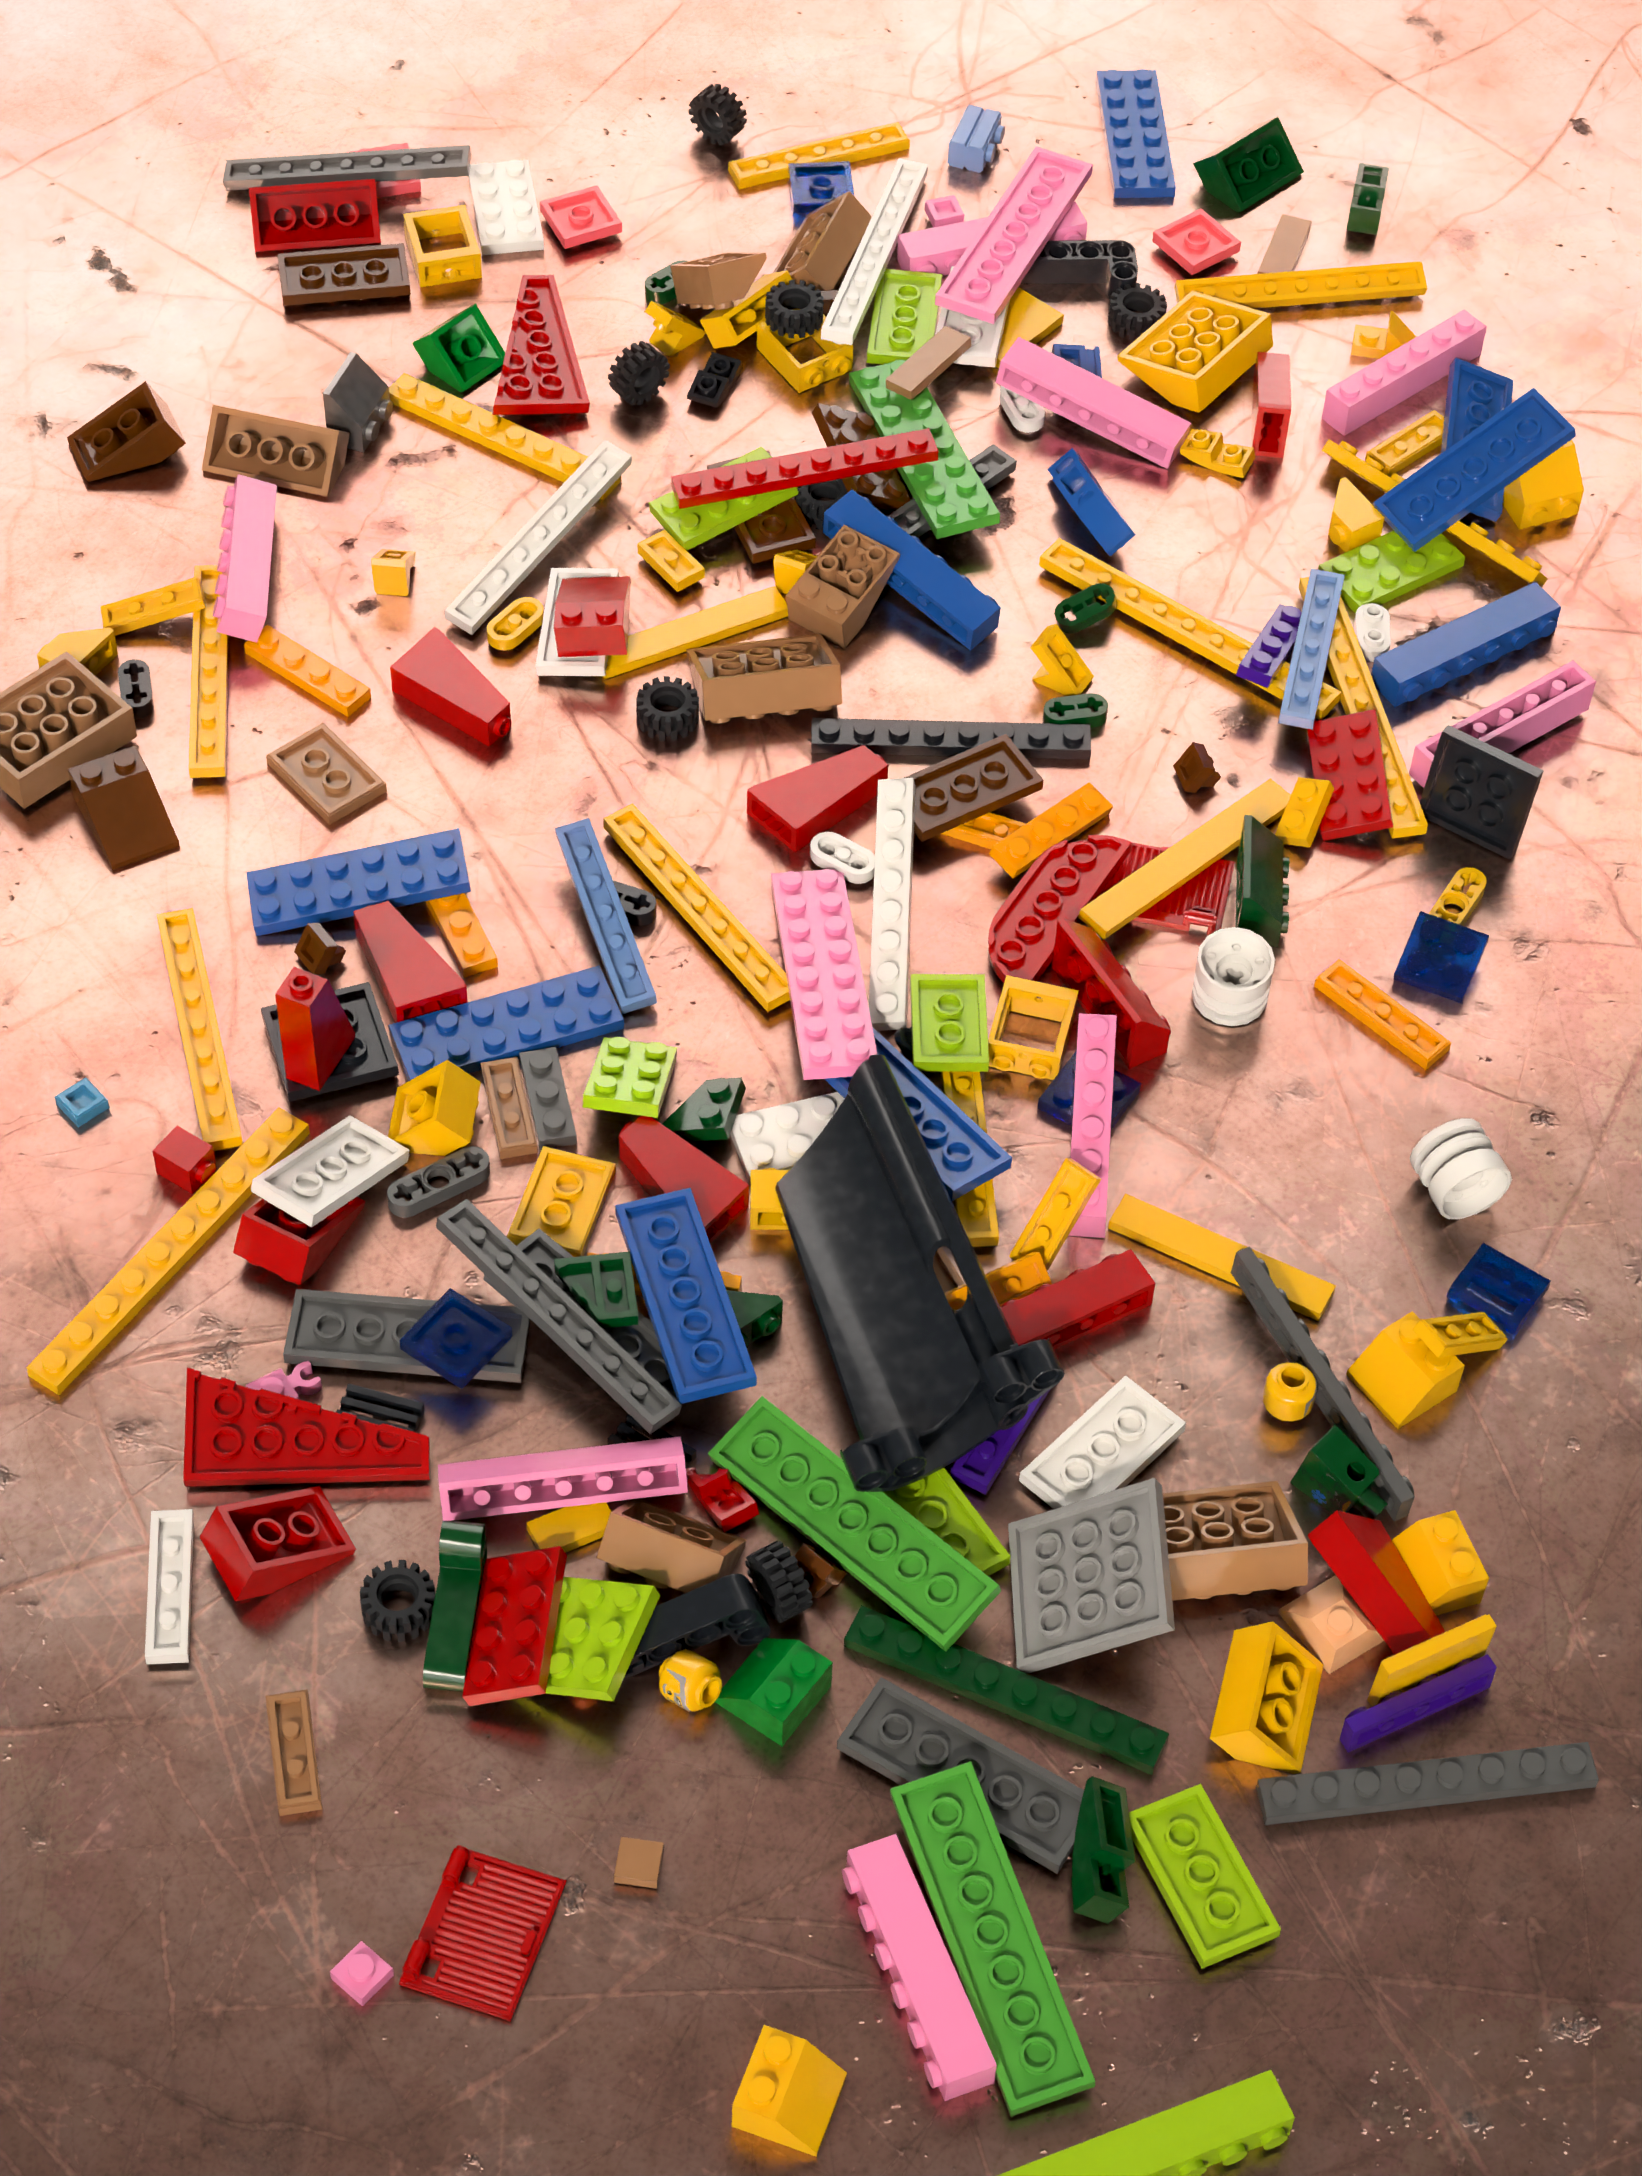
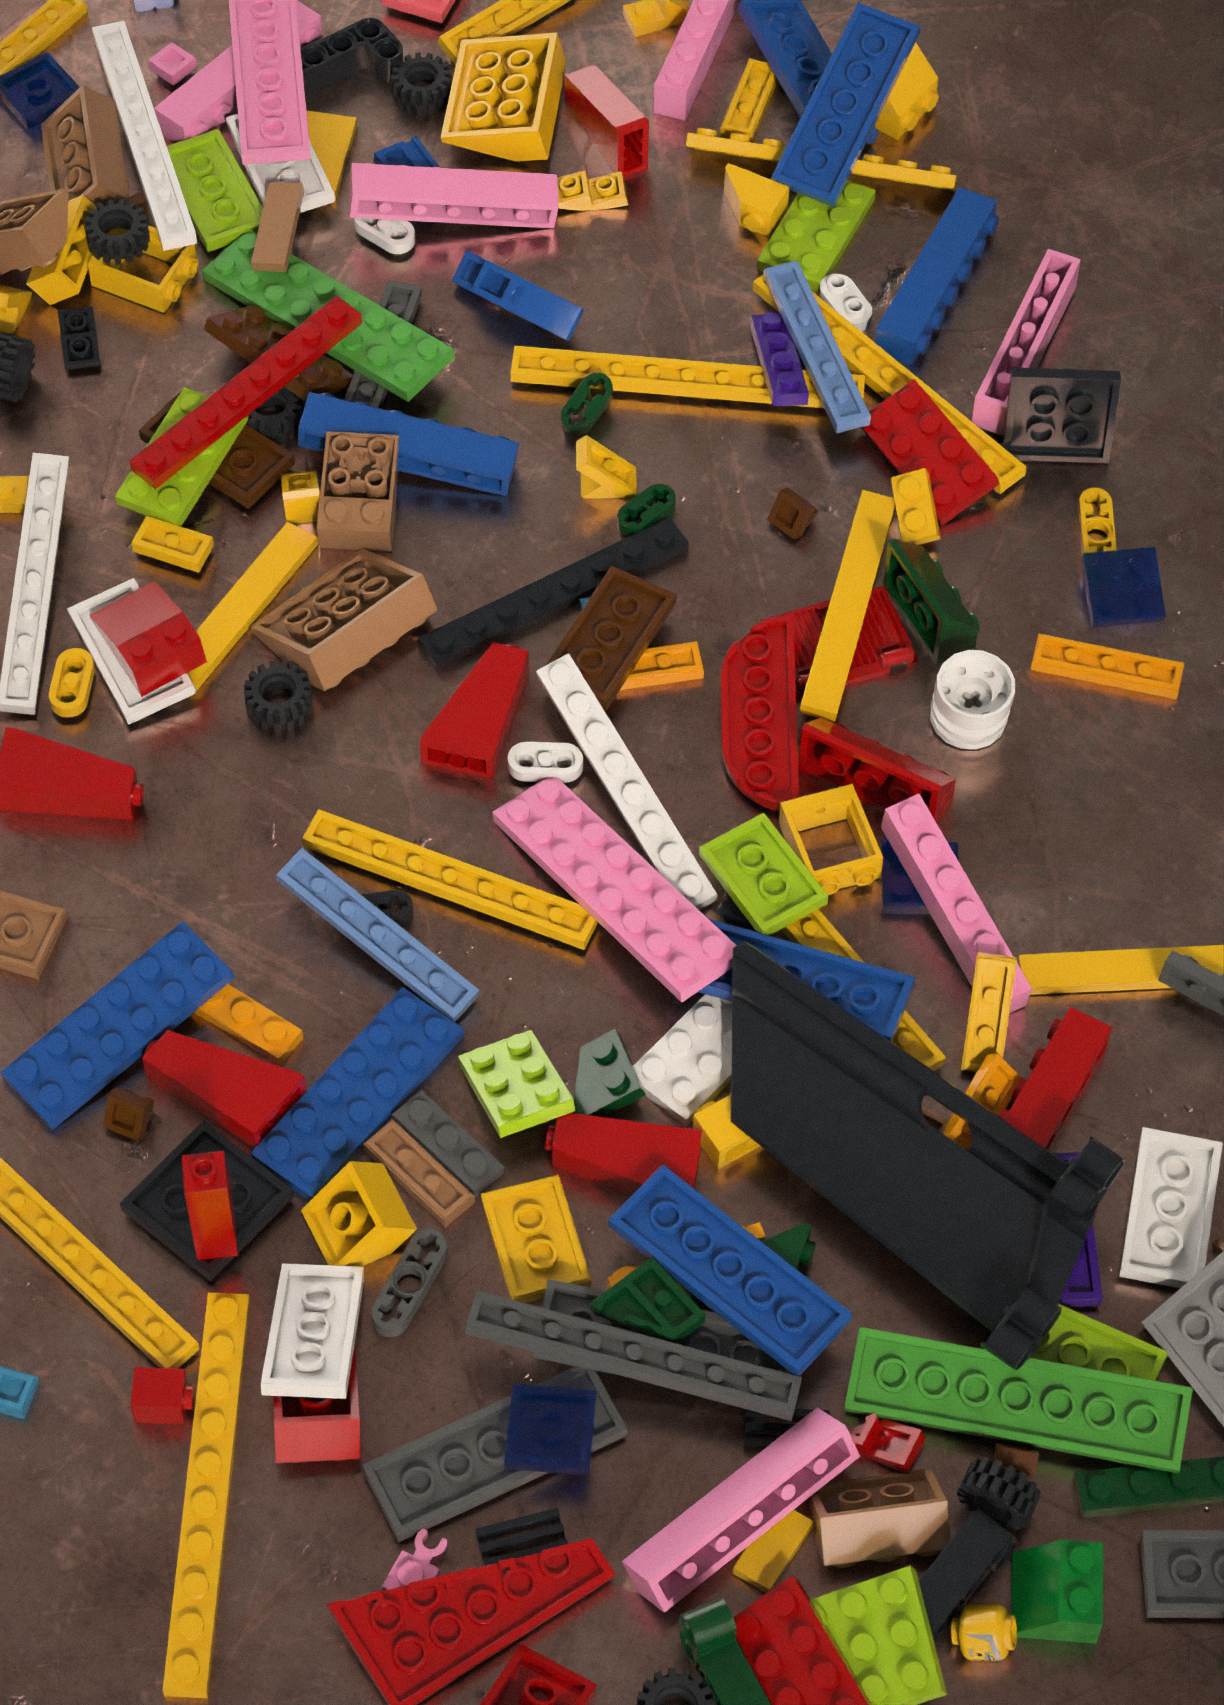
camera: 30 degrees left, 5 degrees up
light orange plate [989,782,1113,878] -> none

